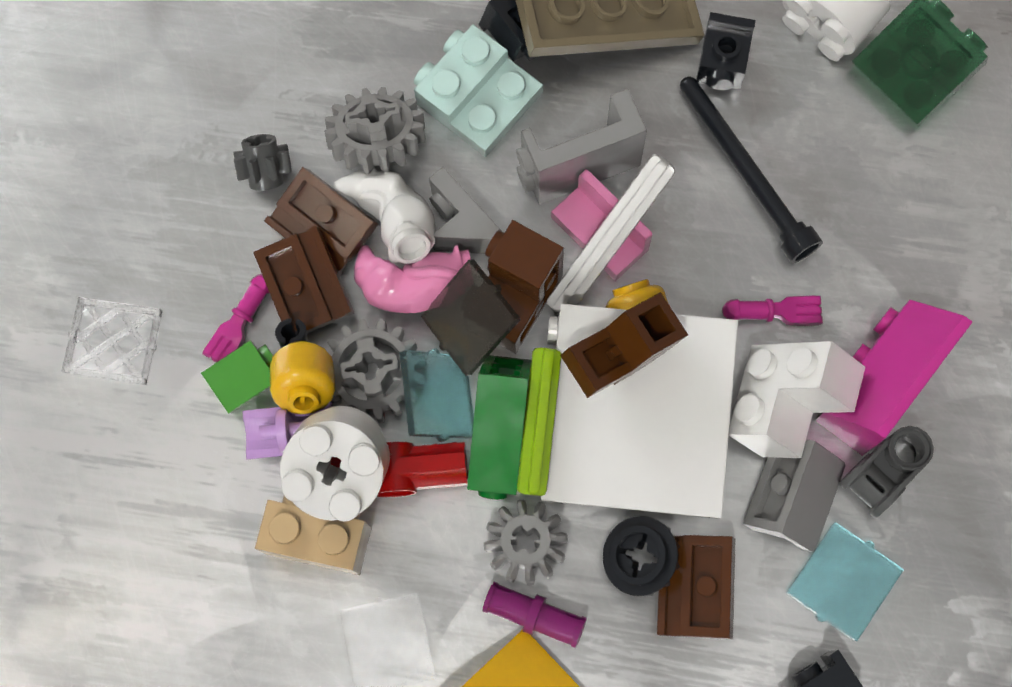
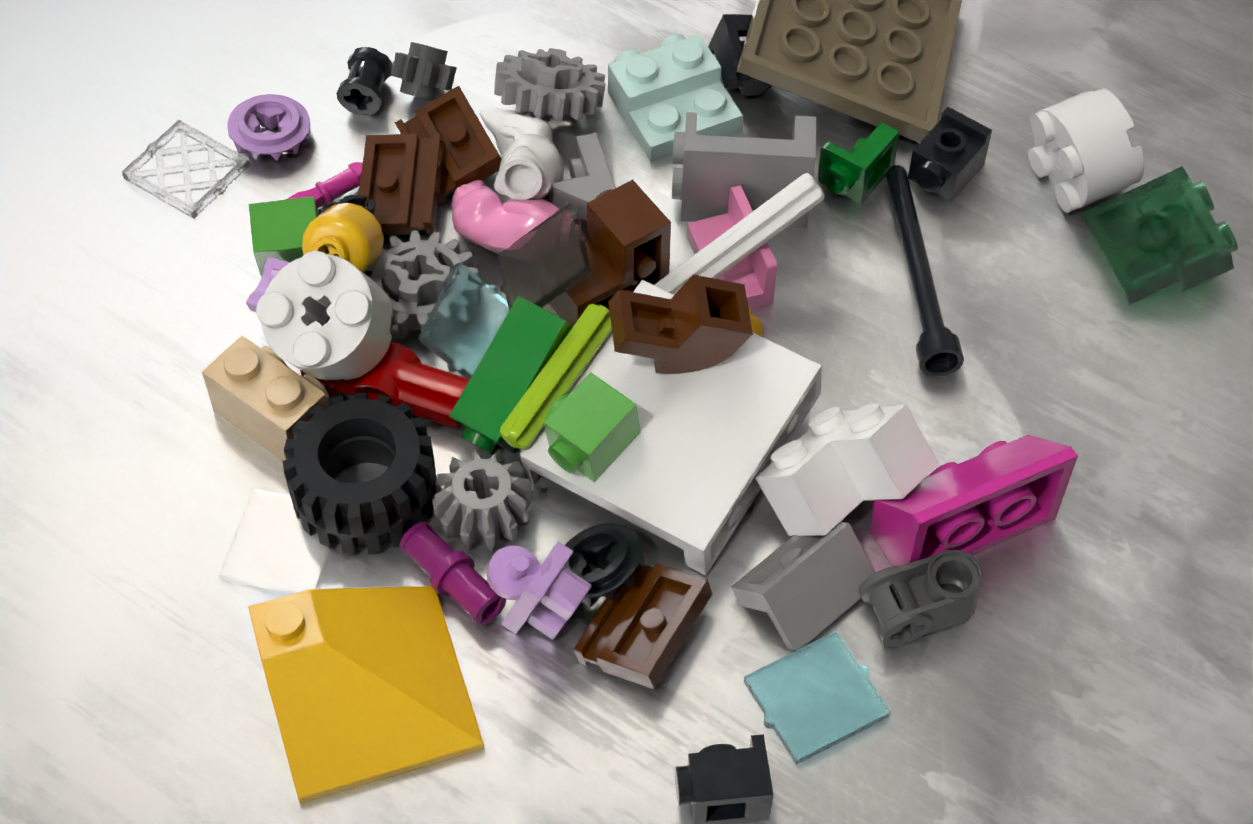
camera: 20 degrees right, 20 degrees down
dark pink piece [722,296,823,326] -> none
none -> lavender gear [227,94,311,161]
none -> black tyre [283,392,437,555]
none -> black bush [336,47,392,115]
none -> lavender hips [487,541,592,640]
none -> bright green brick [543,372,641,483]
none -> green bracket [818,122,899,205]

